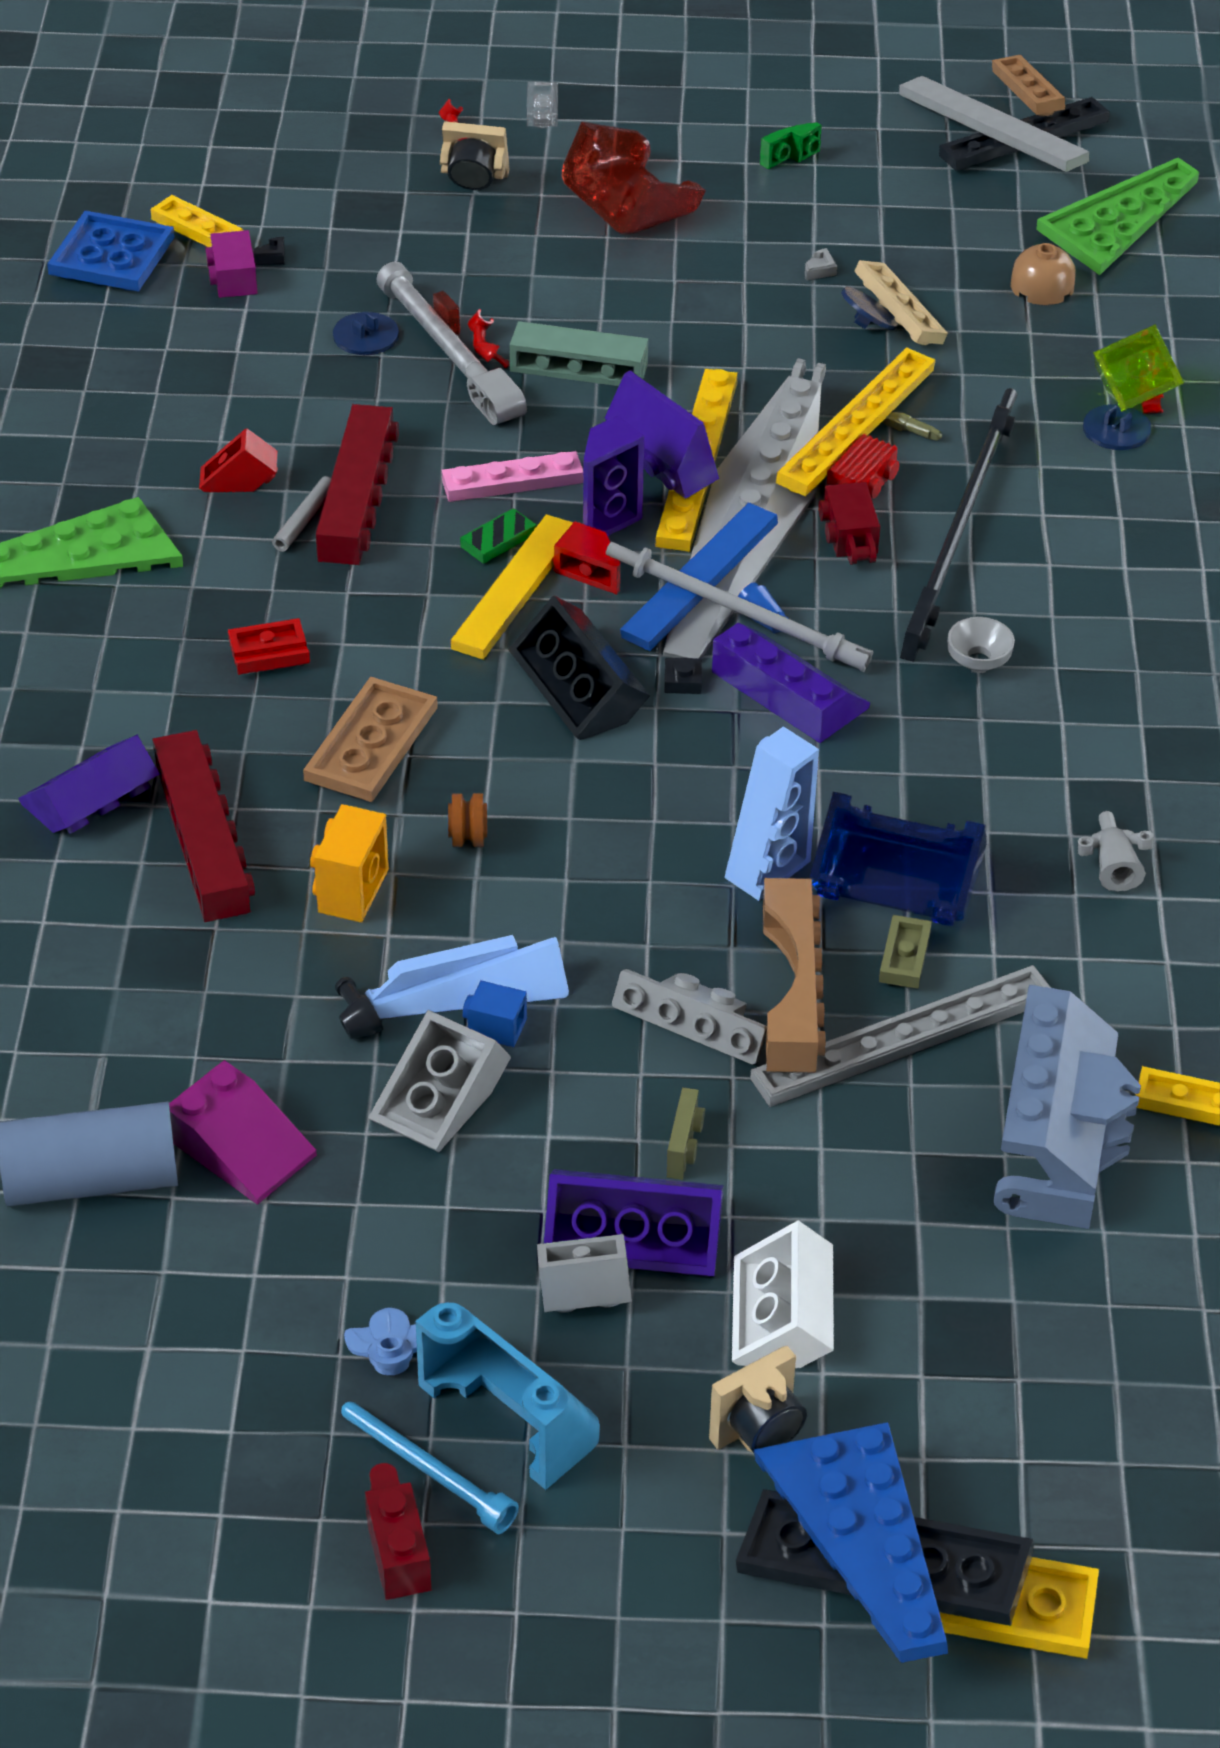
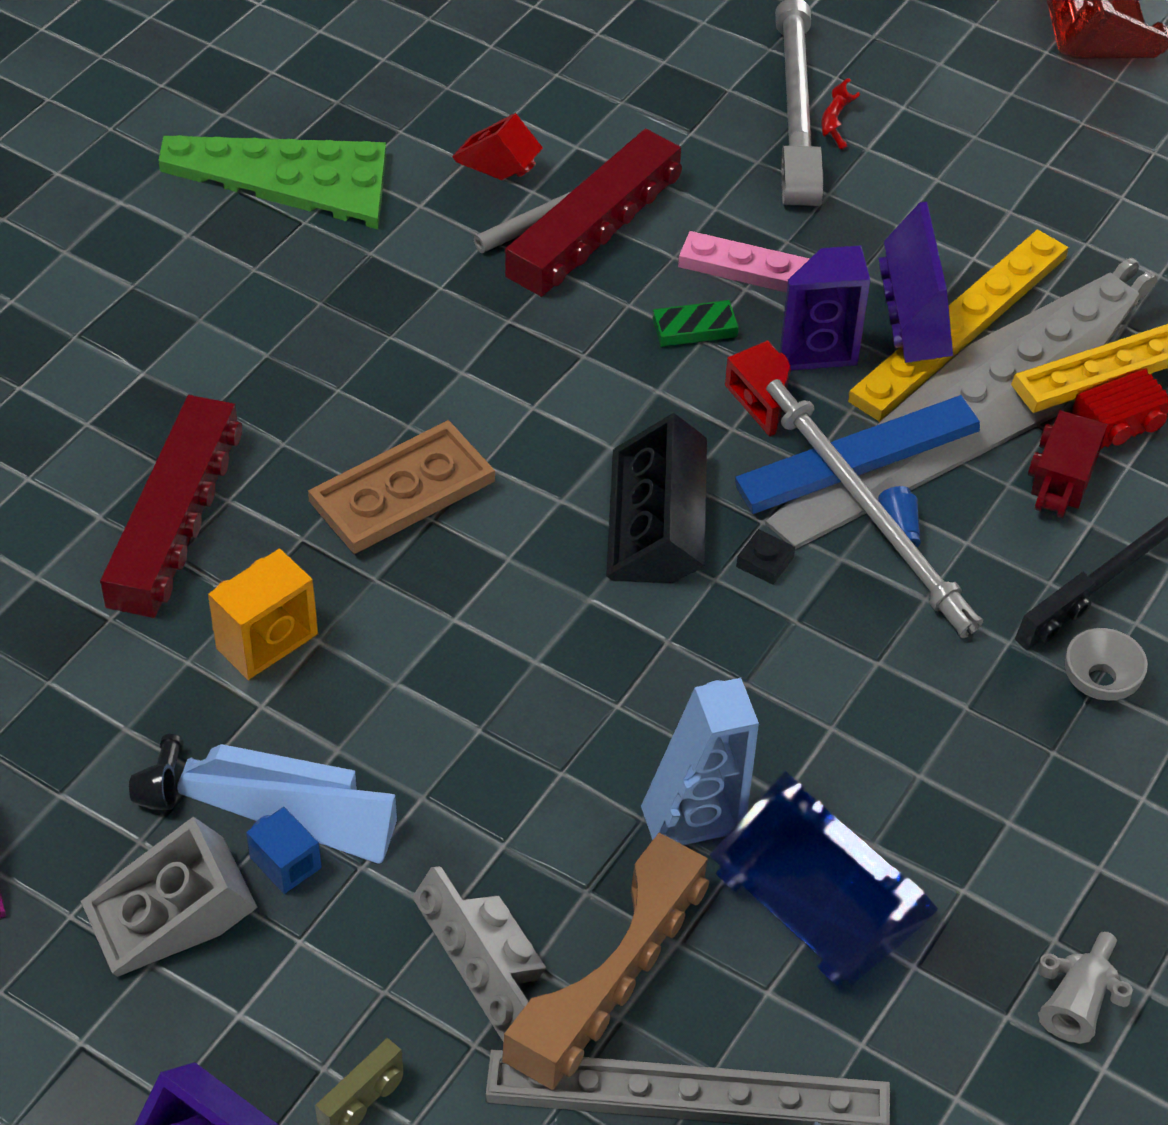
camera: 30 degrees right, 5 degrees up
dark purple slope [18,734,159,834] -> none
red plate [228,618,310,675] -> none
dark blue piece [333,312,399,355] -> none
clear red tile [433,291,460,335] -> none
dark orange wheel [448,793,487,848] -> none
yellow tile [451,514,573,660] -> none
sand green brick [509,321,648,386] -> none
dark purple slope [712,622,870,743] -> none
olive plate [879,915,932,989] -> none

